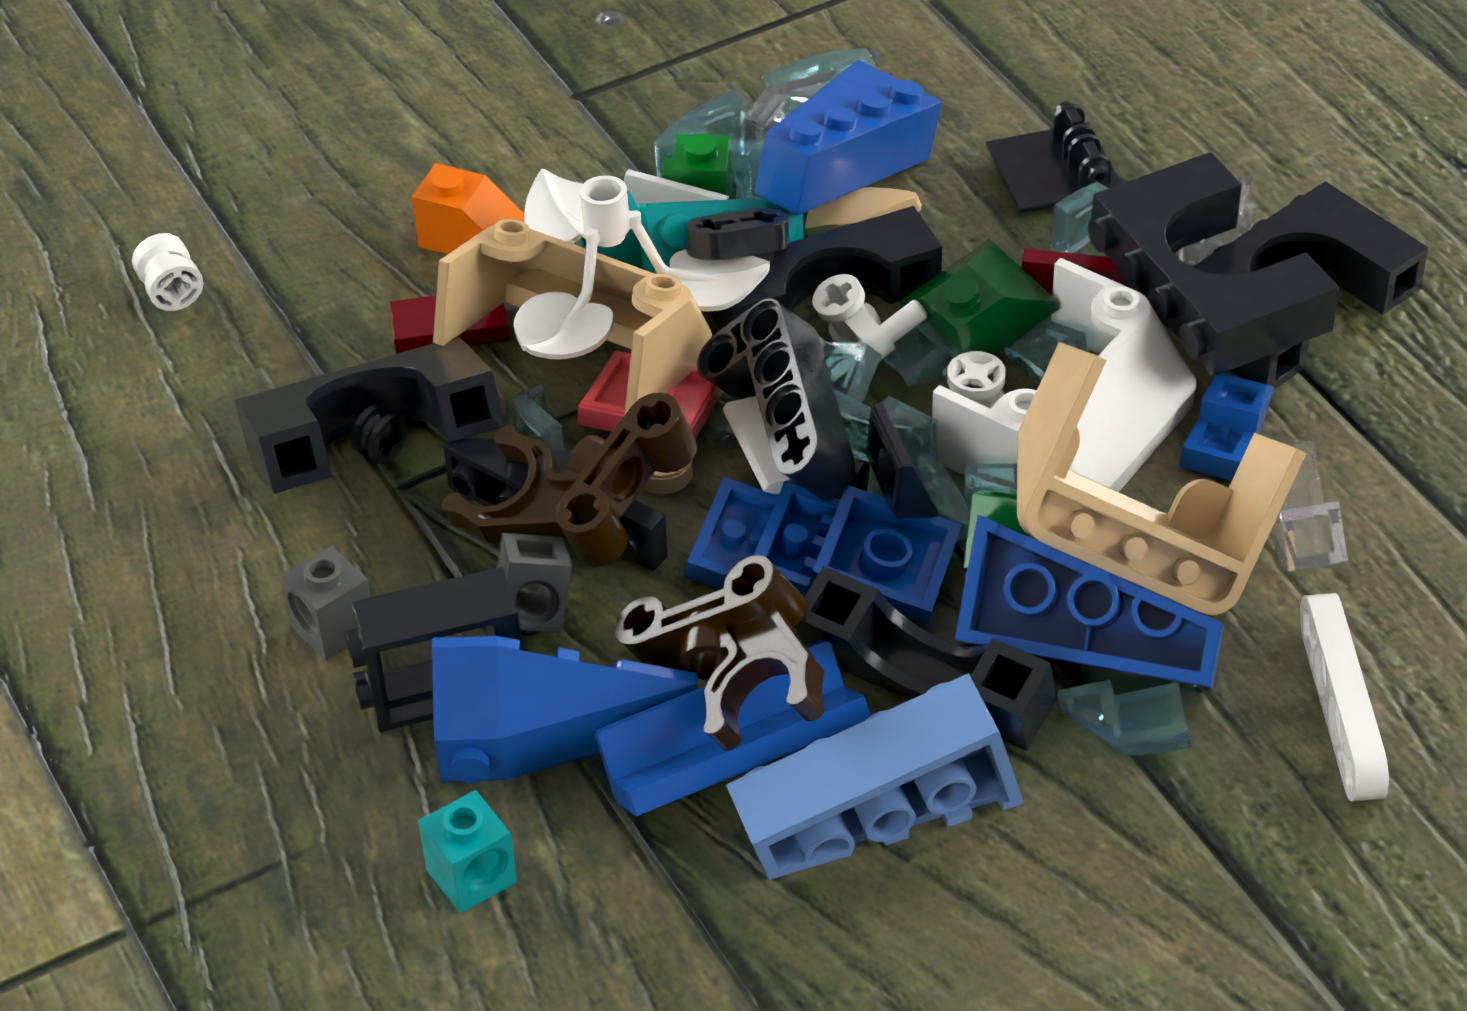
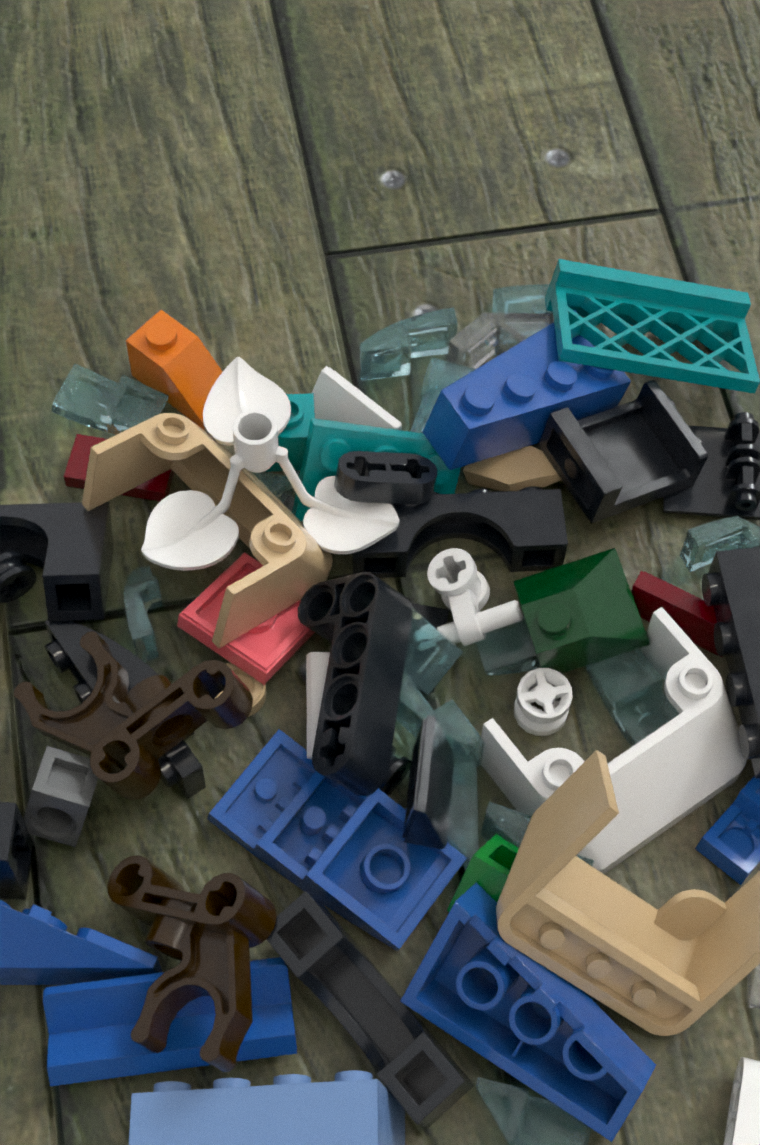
camera: 15 degrees right, 15 degrees up
green brick [662,133,732,199] -> none
none -> clear light blue slope [51,363,169,435]
none -> black panel [538,380,708,524]
none -> teal fence [545,259,760,394]

